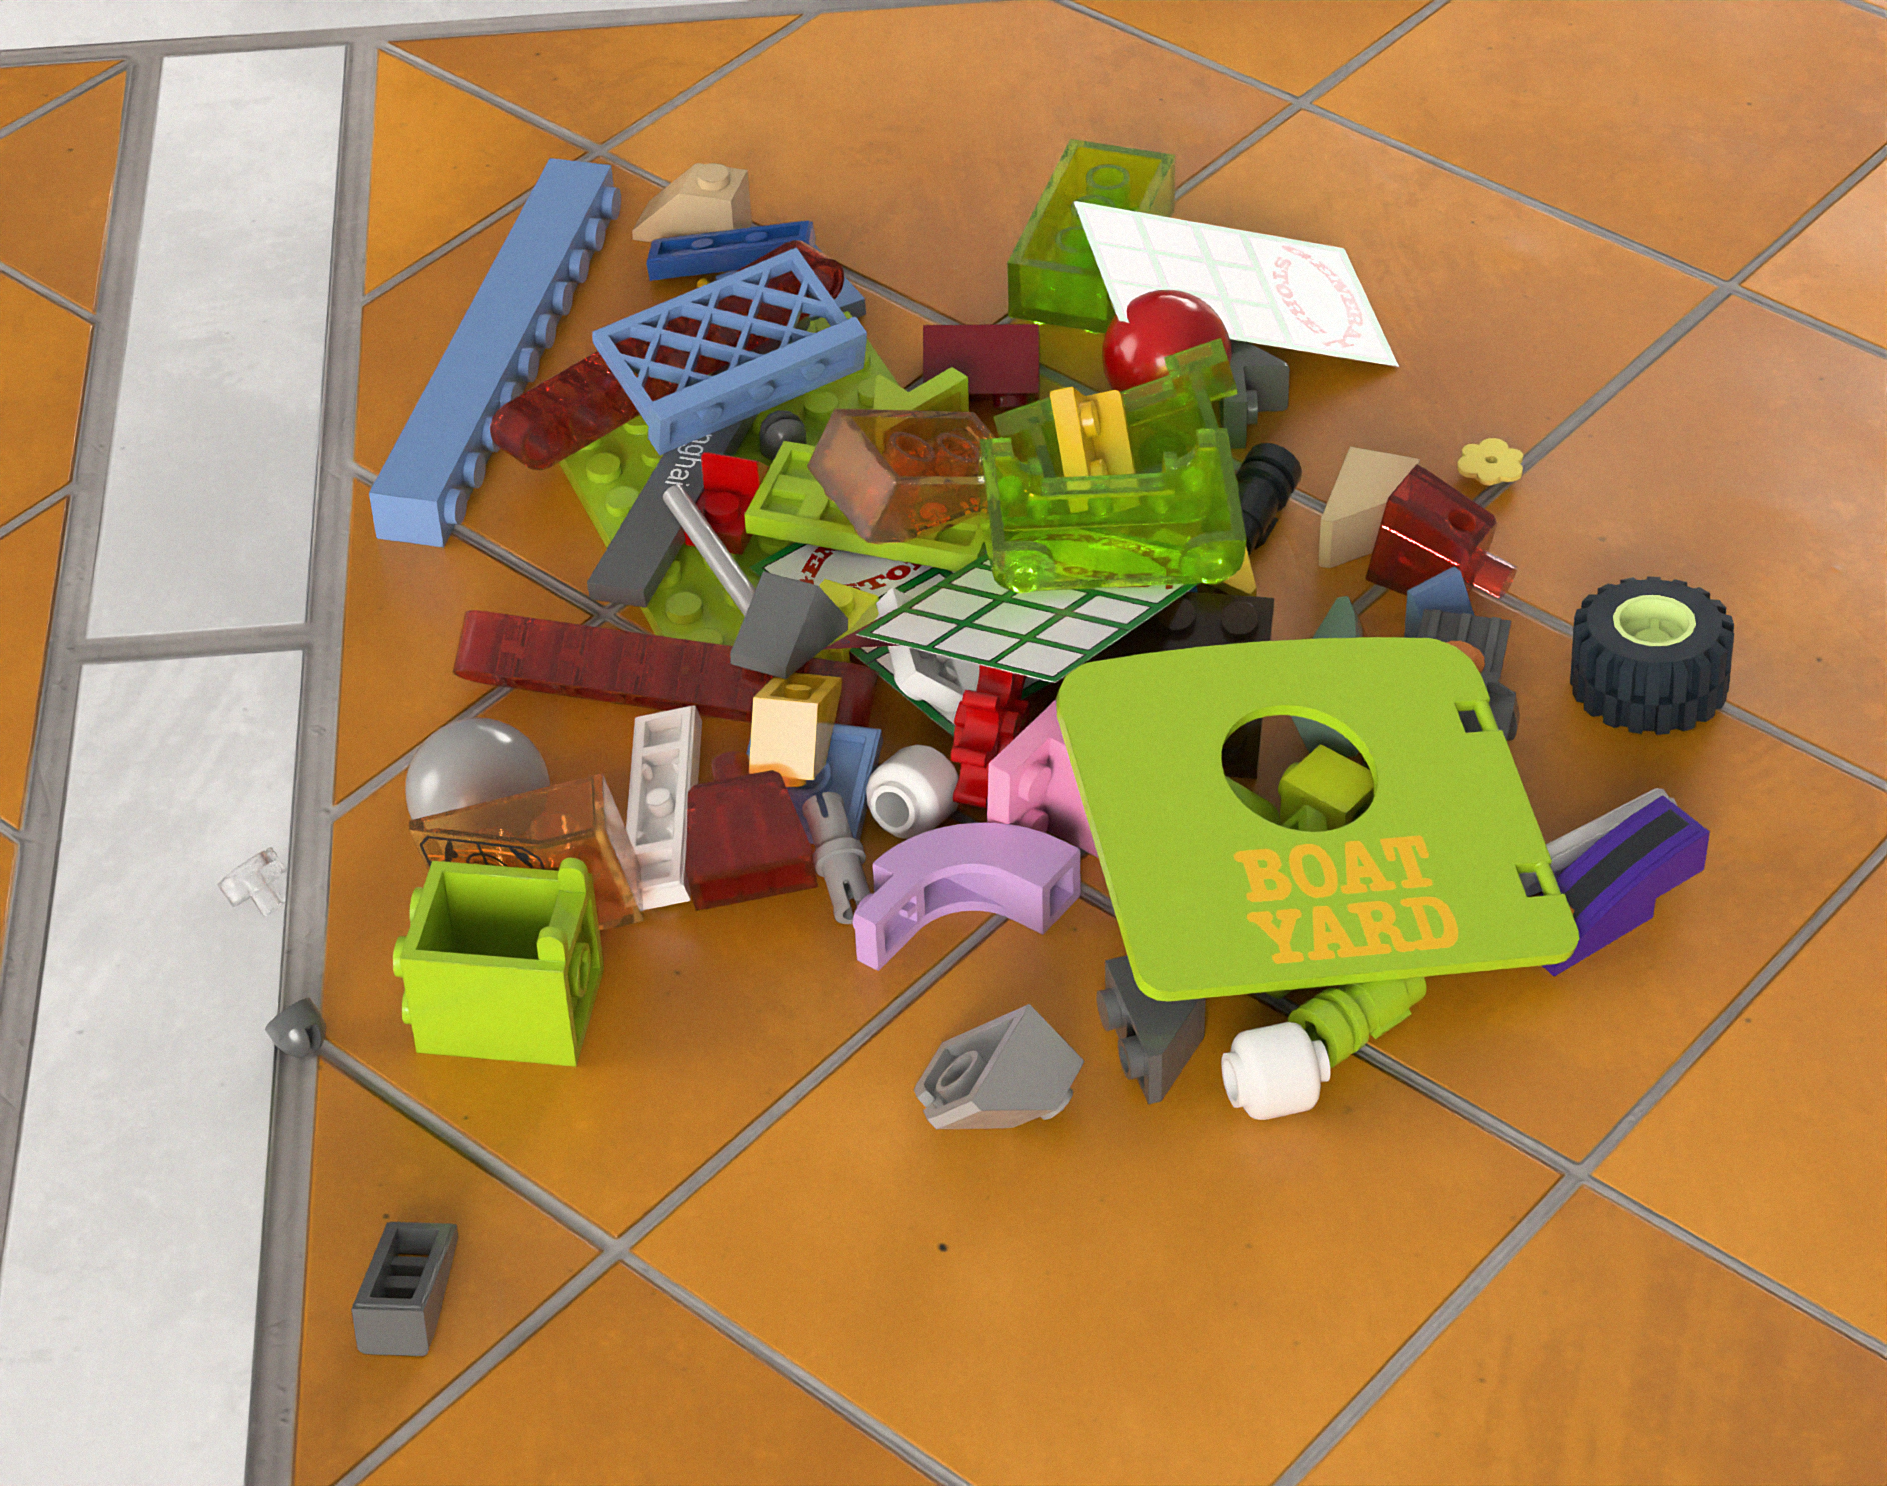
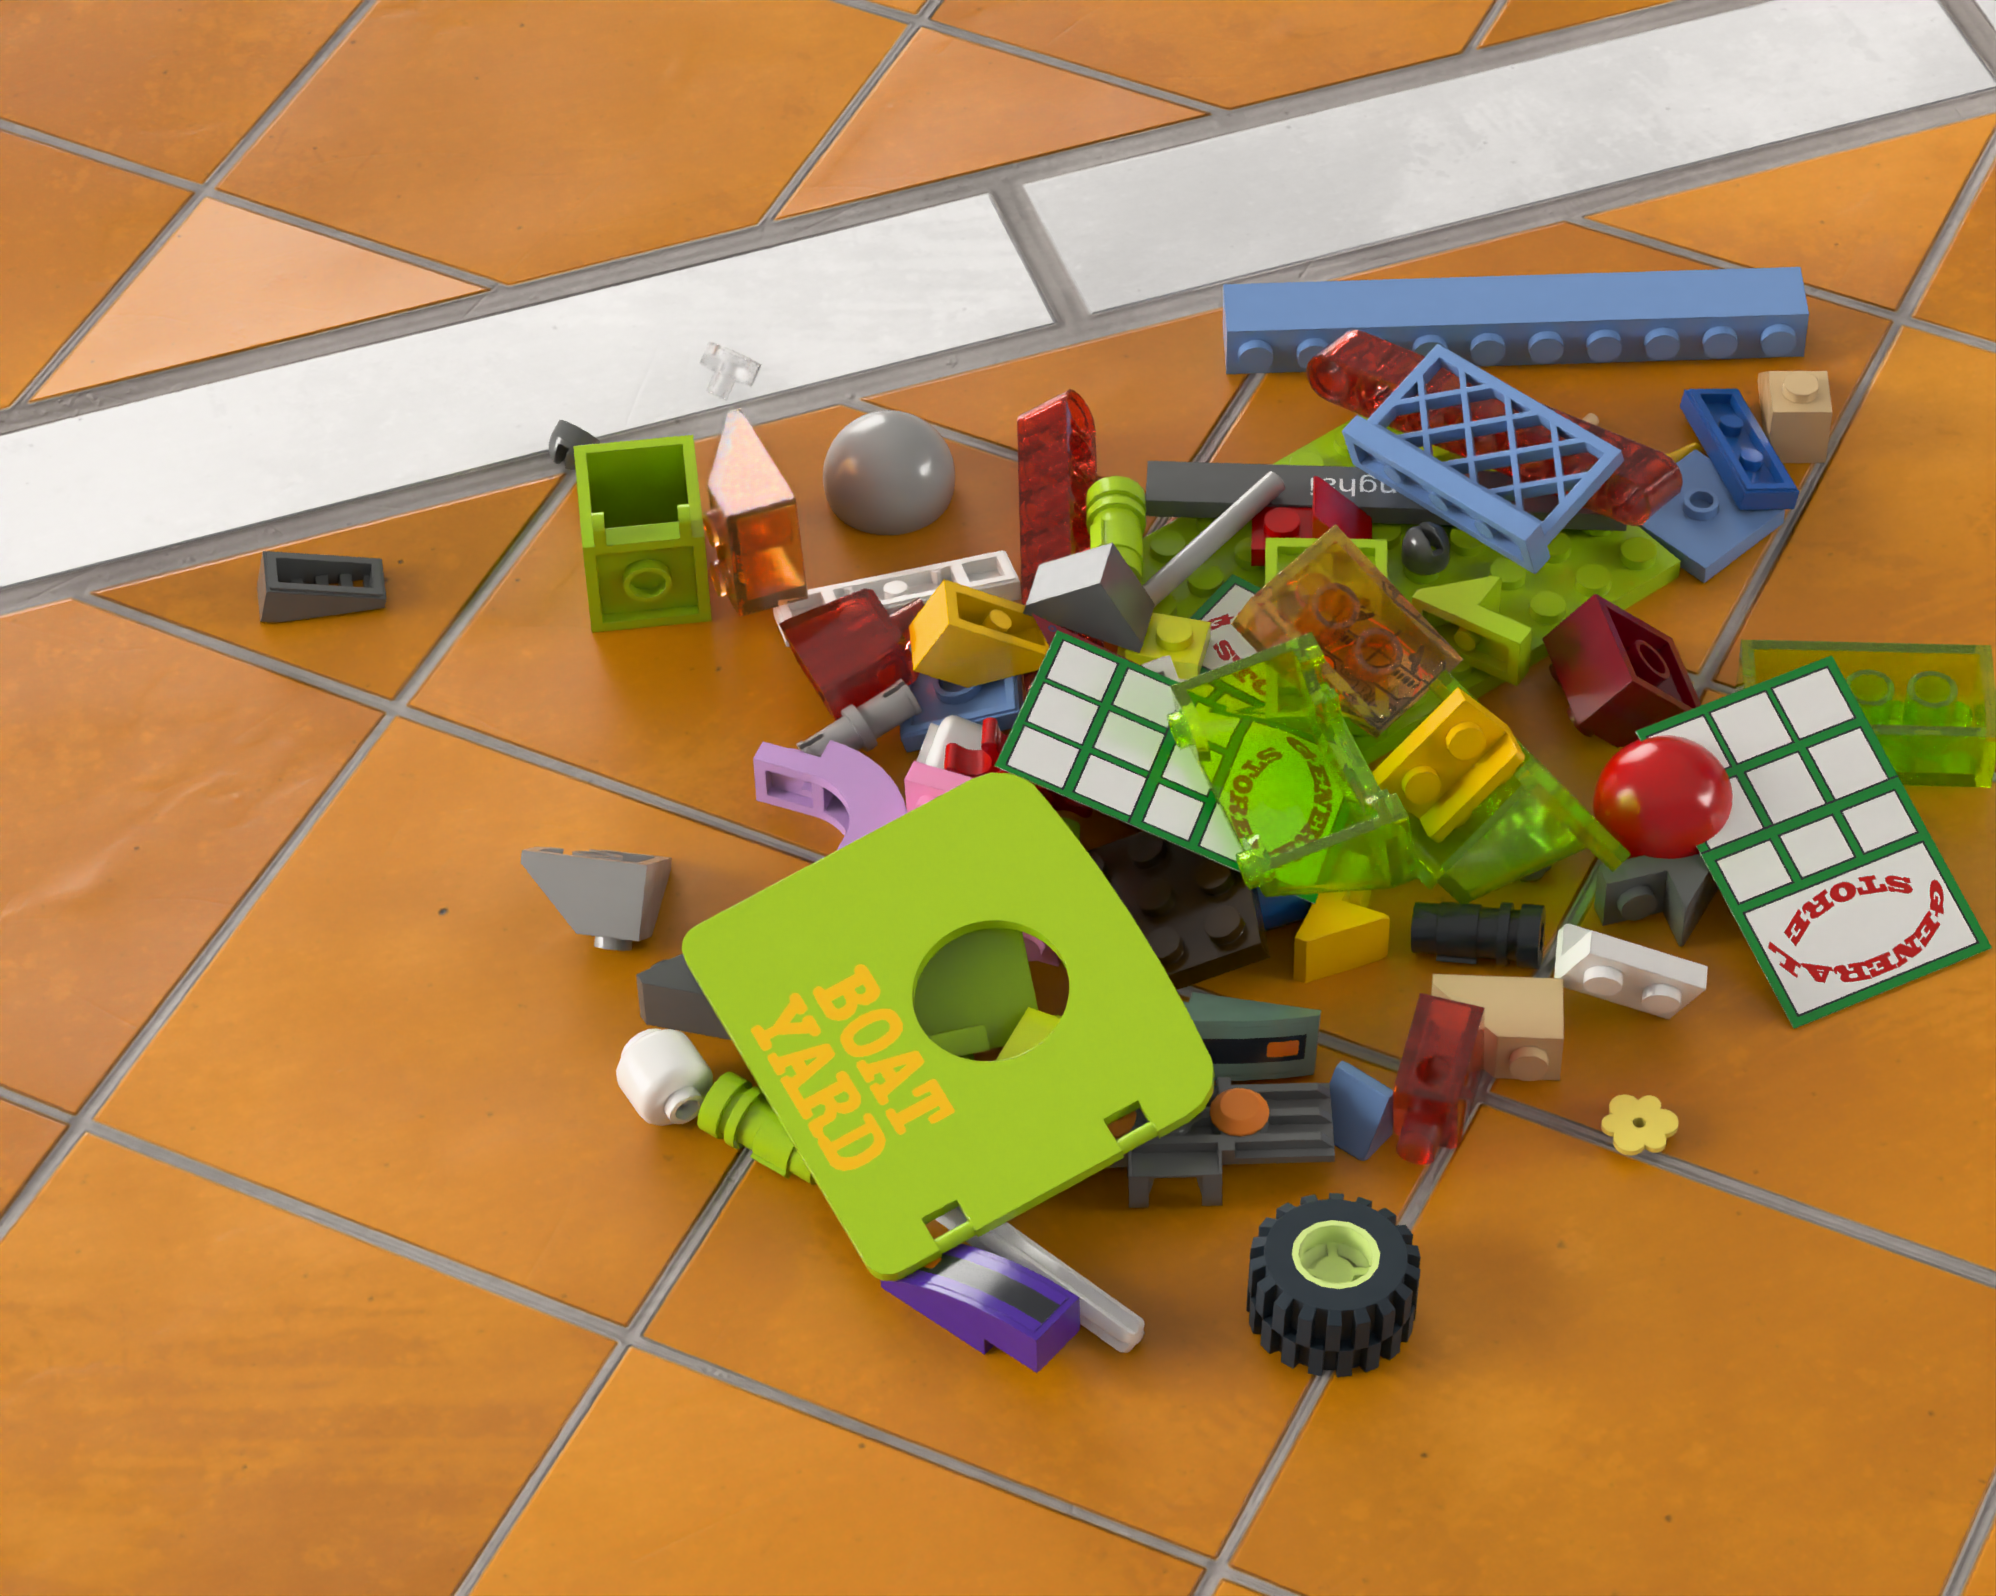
camera: 75 degrees right, 5 degrees up
none -> lime axle [1086,476,1146,583]
none -> white bracket [1554,924,1708,1019]

